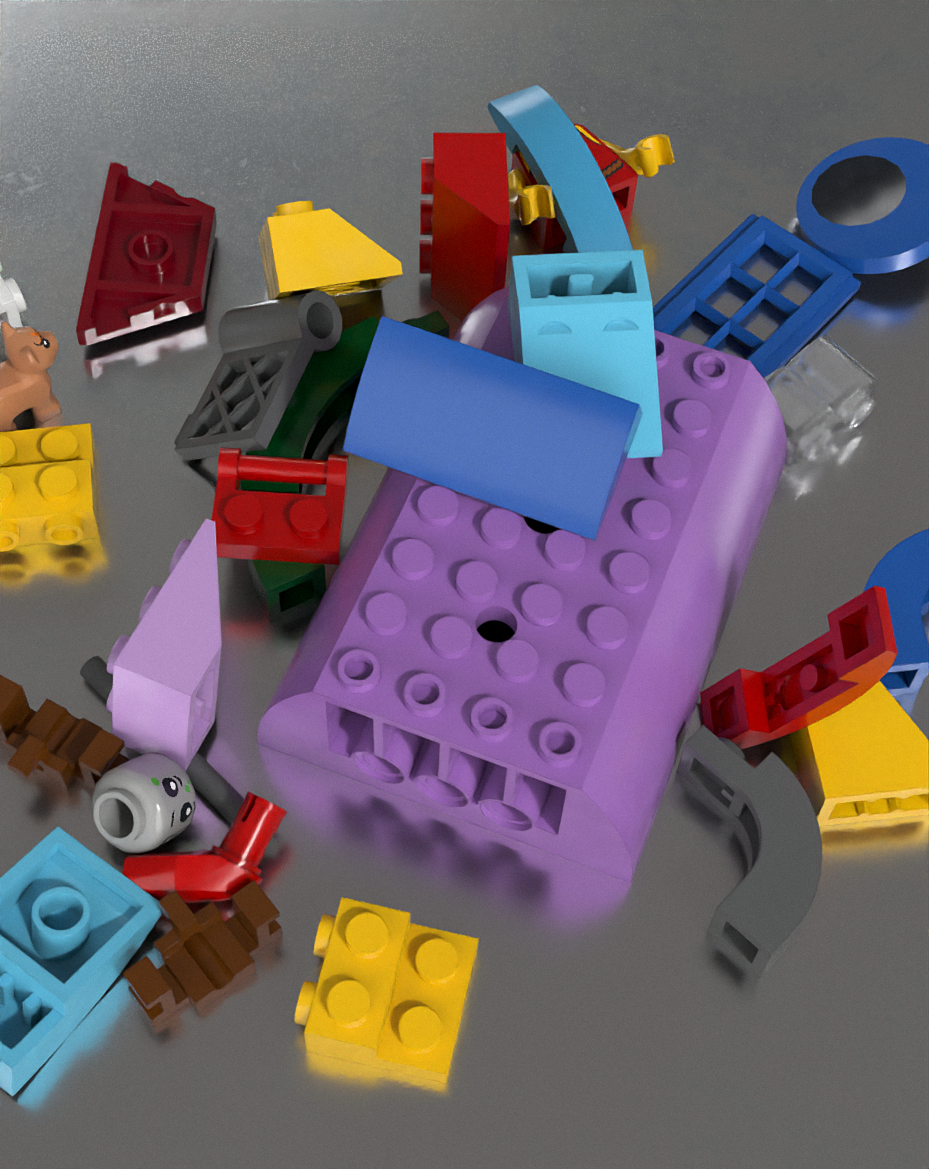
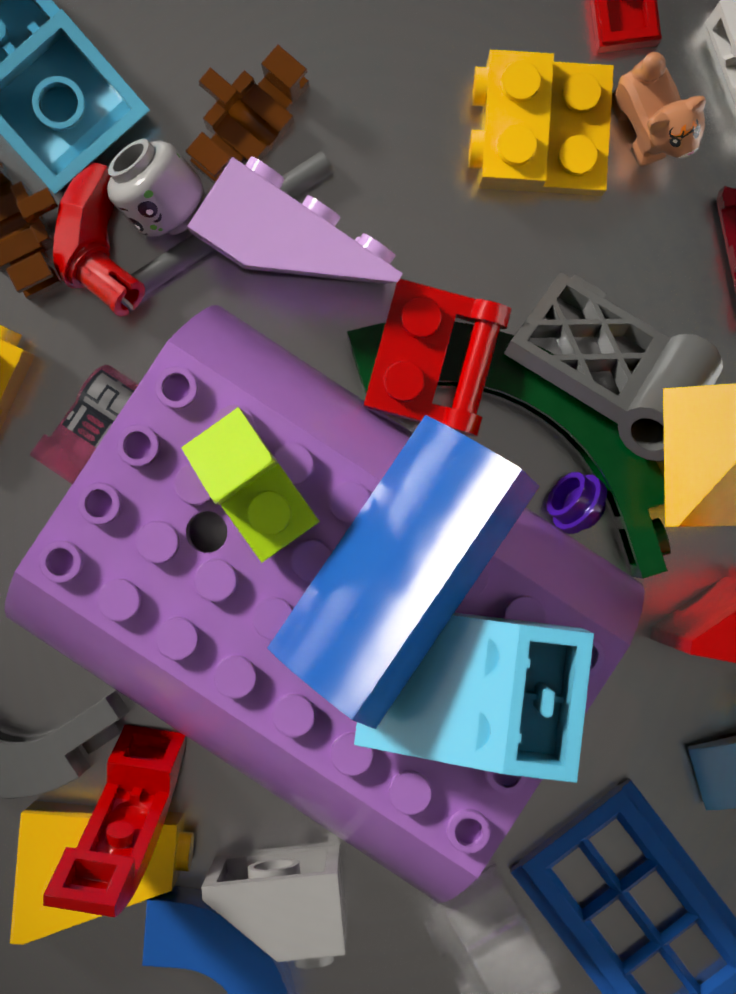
camera: 105 degrees right, 30 degrees up
none -> leg [30,365,139,484]
none -> lime slope [181,407,320,563]
none -> light grey slope [201,844,347,969]

